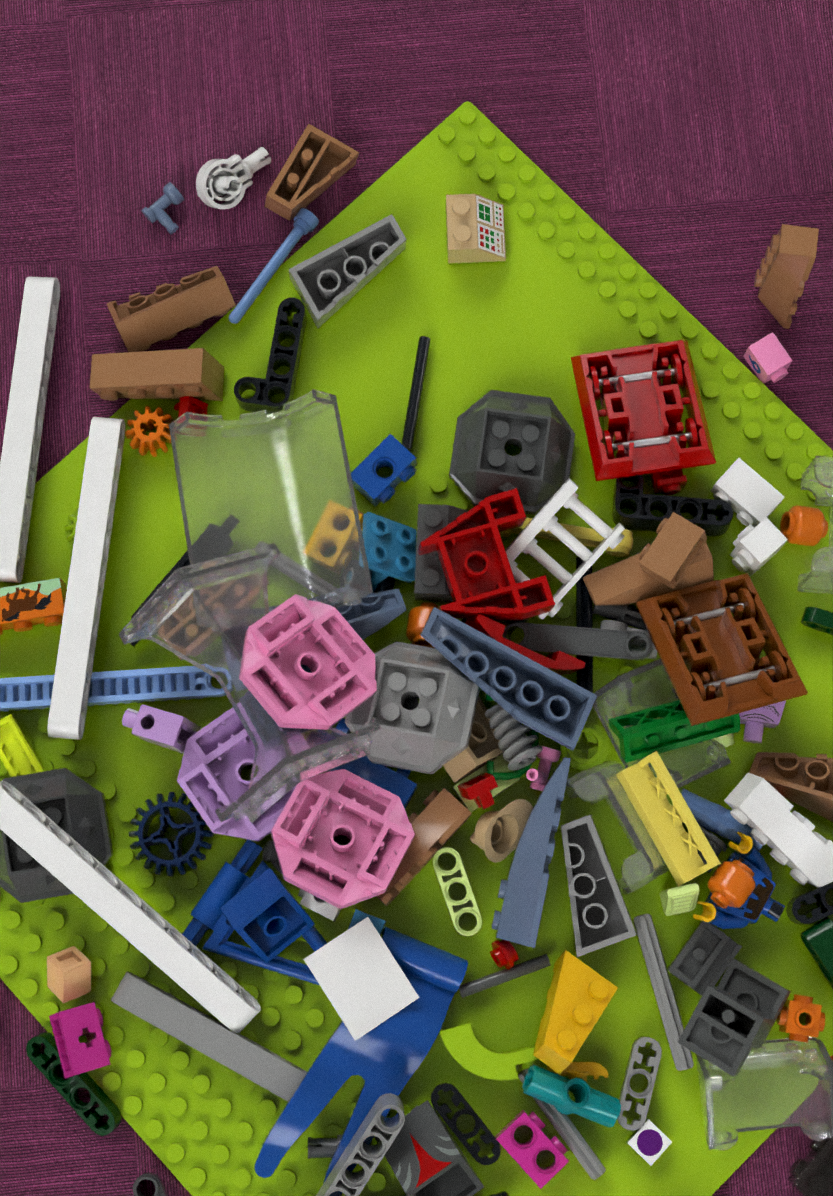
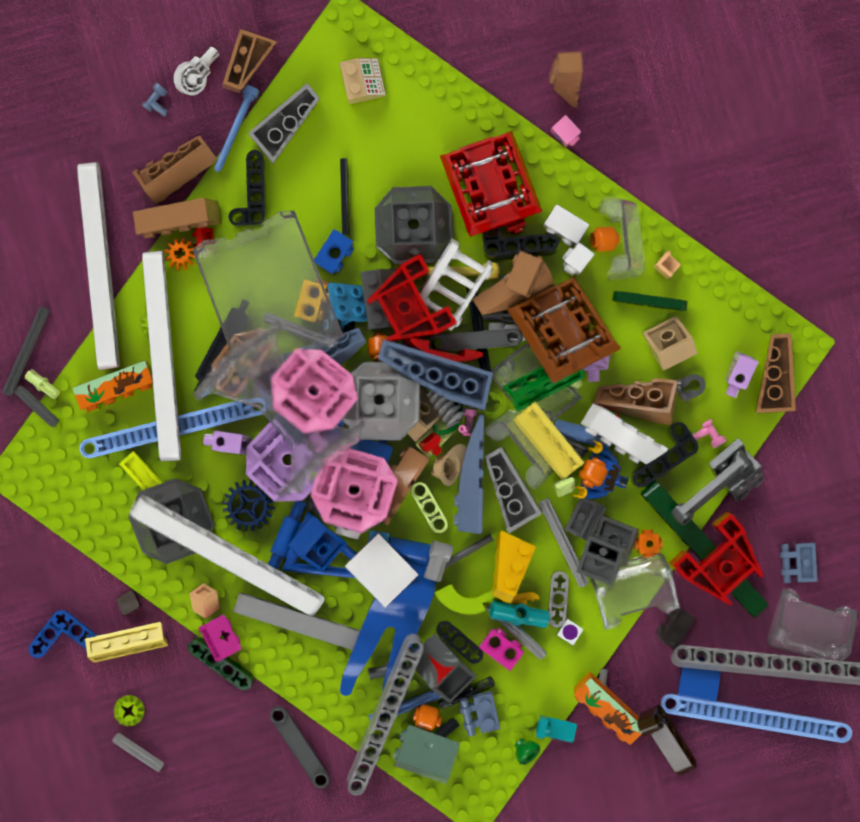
camera: 15 degrees left, 10 degrees up
red plate [490,940,518,970] -> none
none -> light grey piece [424,540,453,582]

